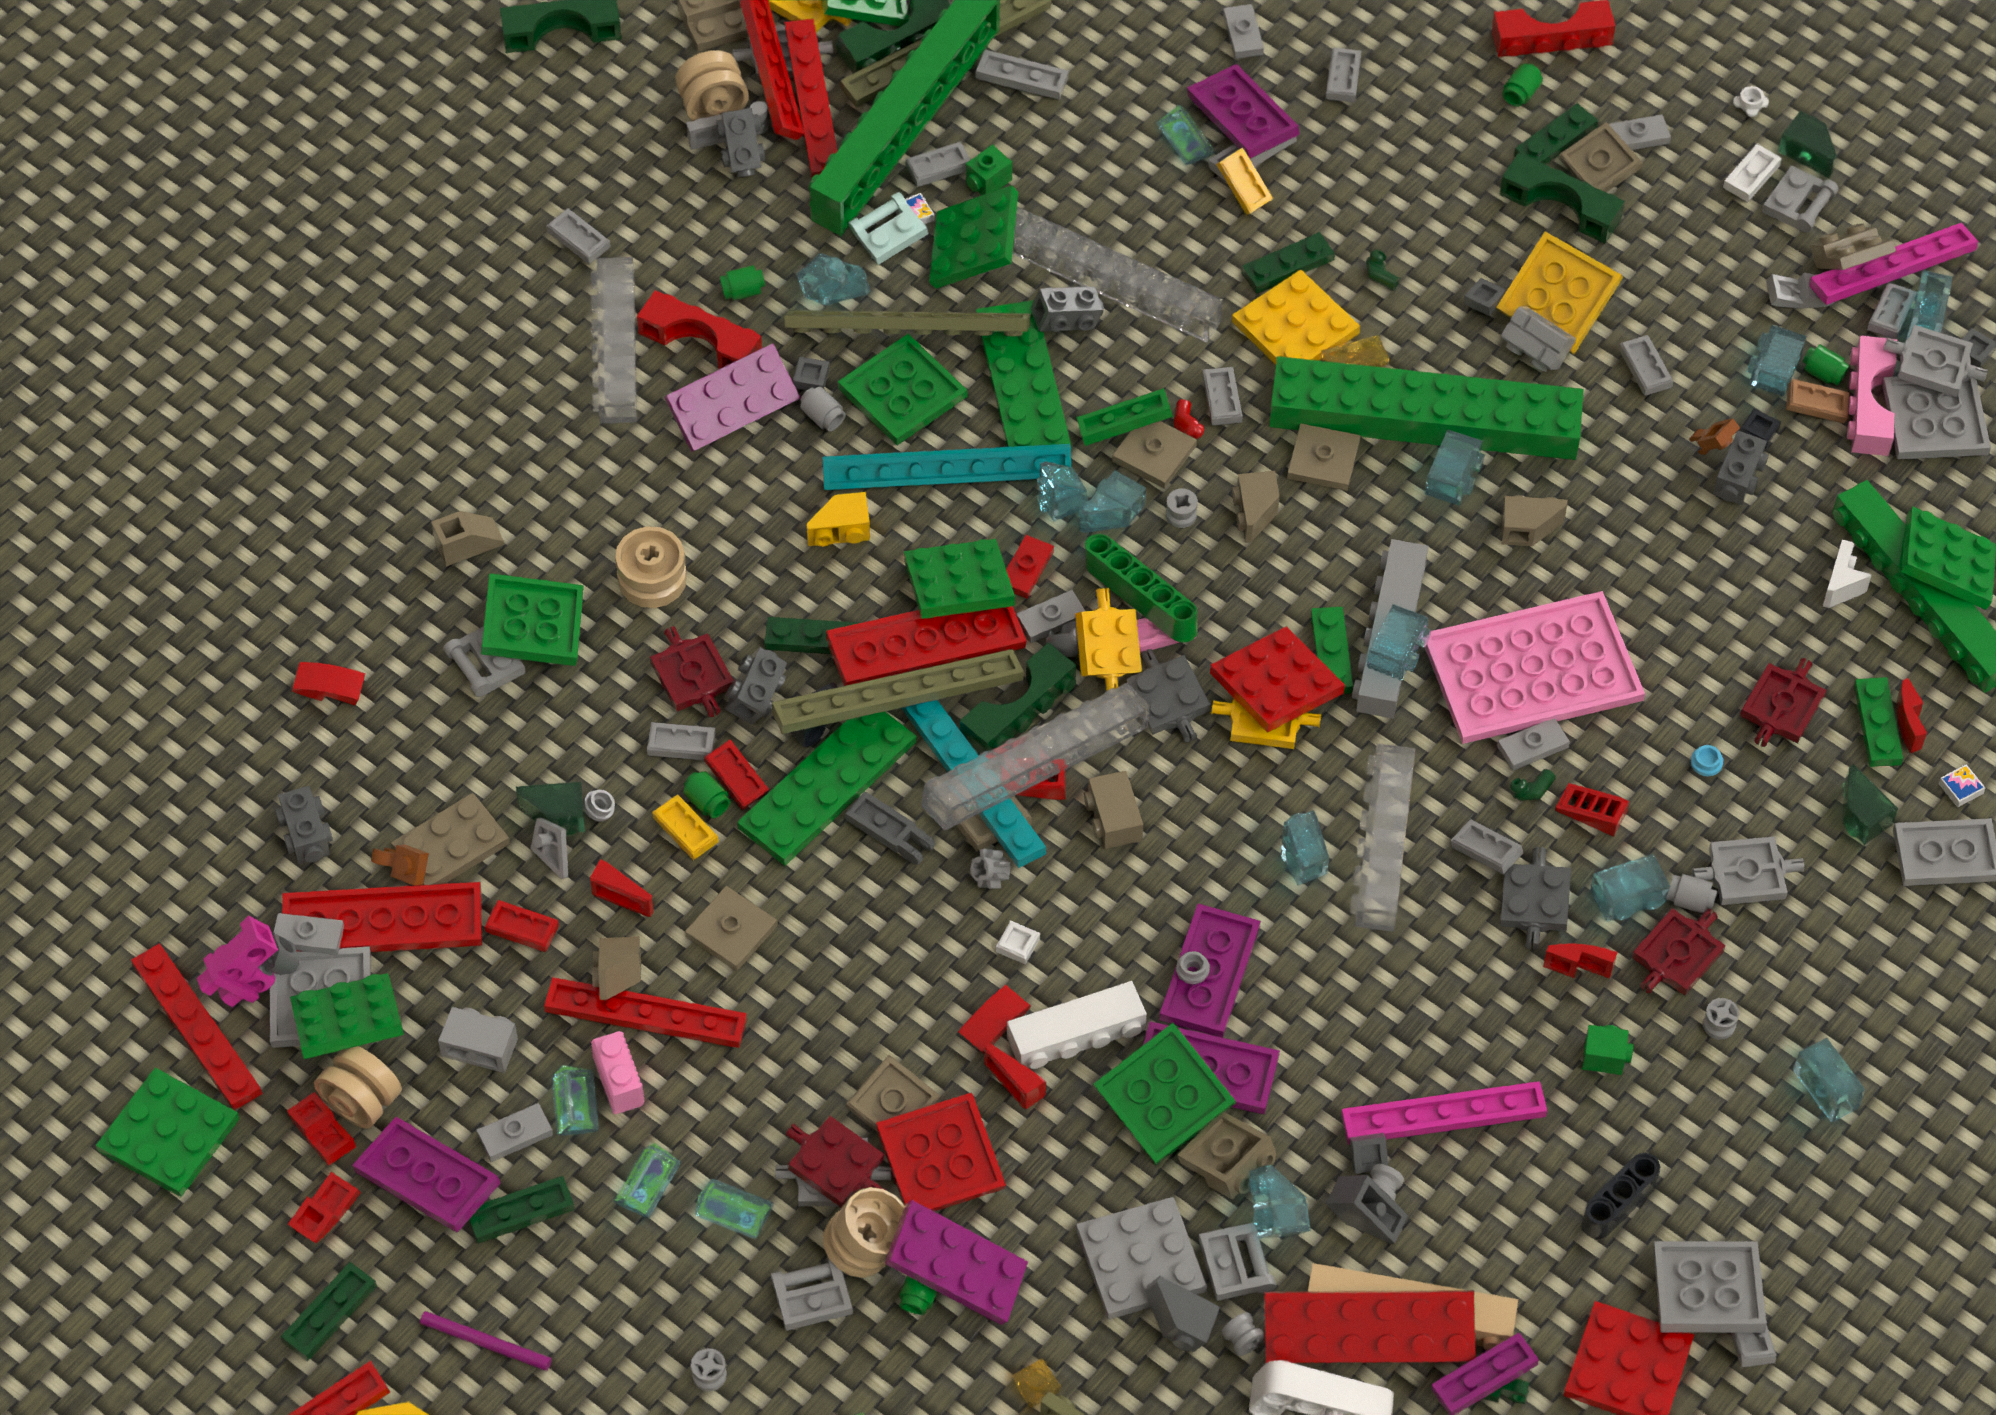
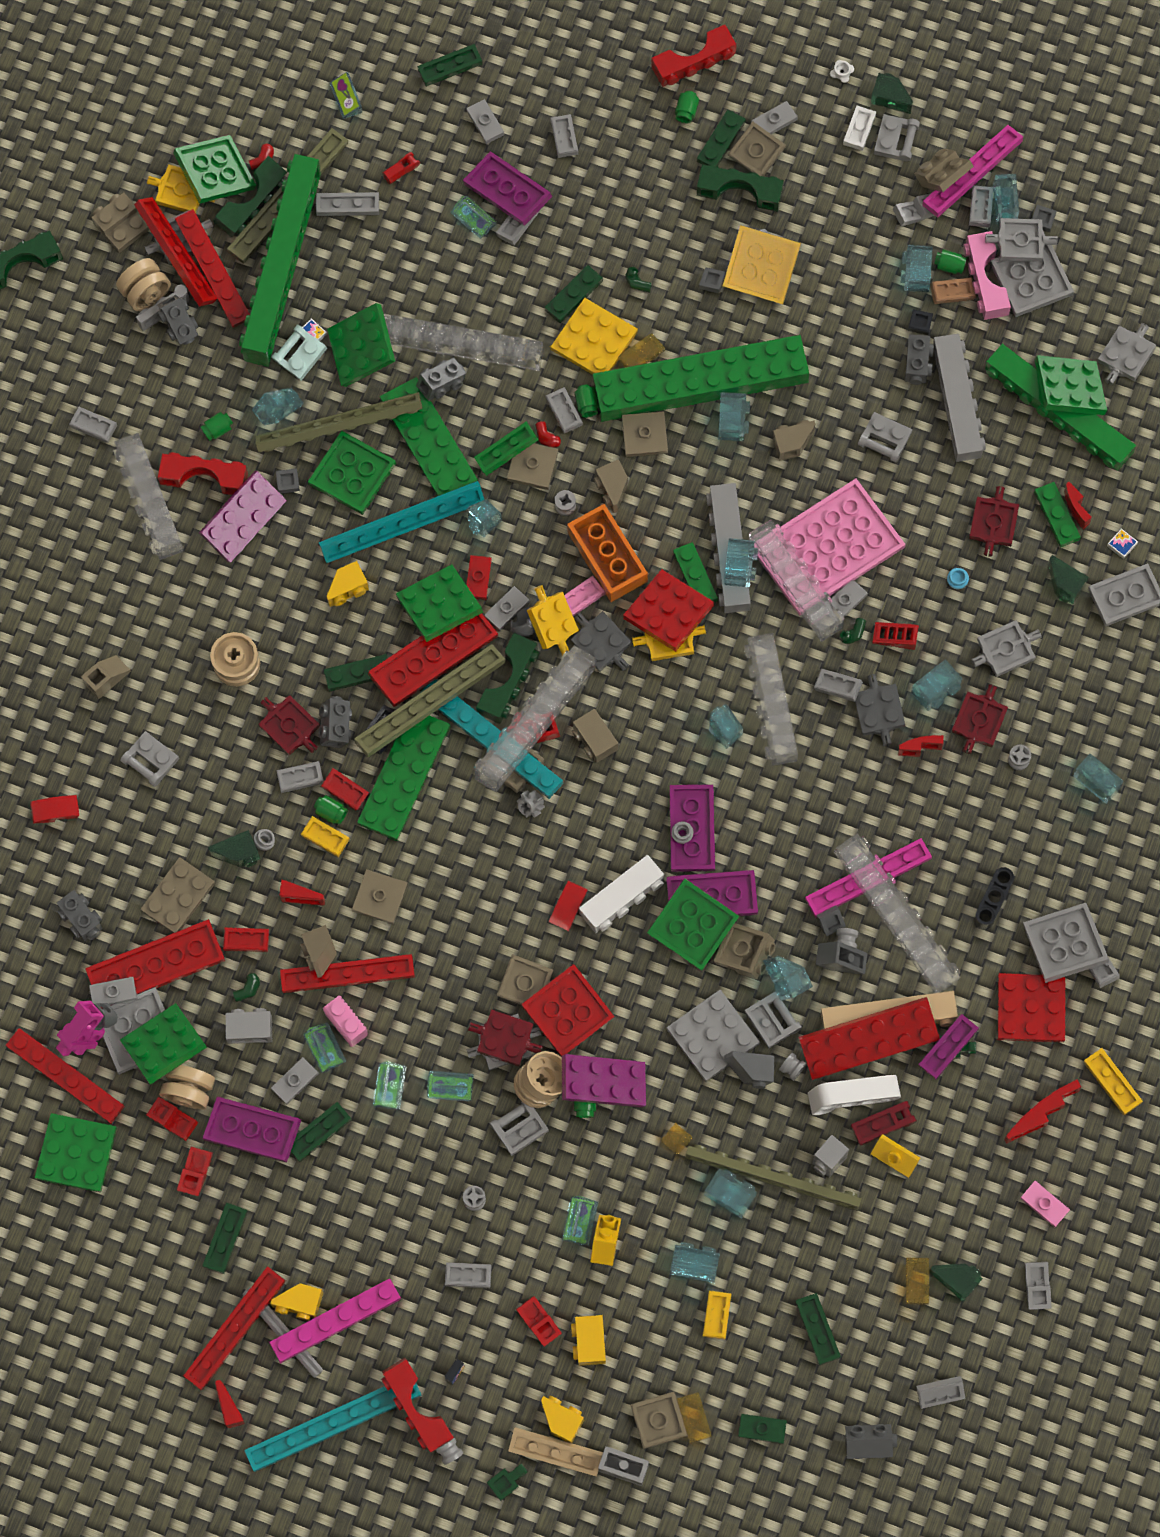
camera: 15 degrees left, 15 degrees up
dark orange plate [371,844,429,885] -> none
magenta bar [420,1311,552,1371] -> none
green plate [481,573,584,666] -> none
light grey piece [531,818,568,879] -> none
light grey brick [800,387,846,432] -> none
dark grey hinge [845,792,935,865] -> none
light grey plate [906,141,970,187] -> none
green brick [966,144,1013,195] -> none
red slope [984,1043,1046,1110] -> none
white tile [996,920,1040,965] -> none
clear light blue slope [1078,471,1146,533] -> none
green beam [1085,534,1198,643] -> none
yellow plate [1216,148,1273,215] -> none
light grey brick [1501,306,1576,372] -> none
green brick [1582,1025,1633,1075] -> none
light grey plate [1619,335,1673,396] -> none
light grey brick [1666,874,1717,914] -> none
dark orange plate [1689,418,1740,455] -> none
white slope [1823,540,1871,608] -> none
none -> dark green arm [233,973,260,1002]
none -> red bar [382,152,420,184]
none -> orange brick [567,504,648,602]
none -> green brick [574,385,599,418]
none -> clear brick [749,520,844,642]
none -> clear brick [834,833,961,993]
none -> light grey plate [858,412,912,462]
none -> light grey brick [933,334,986,462]

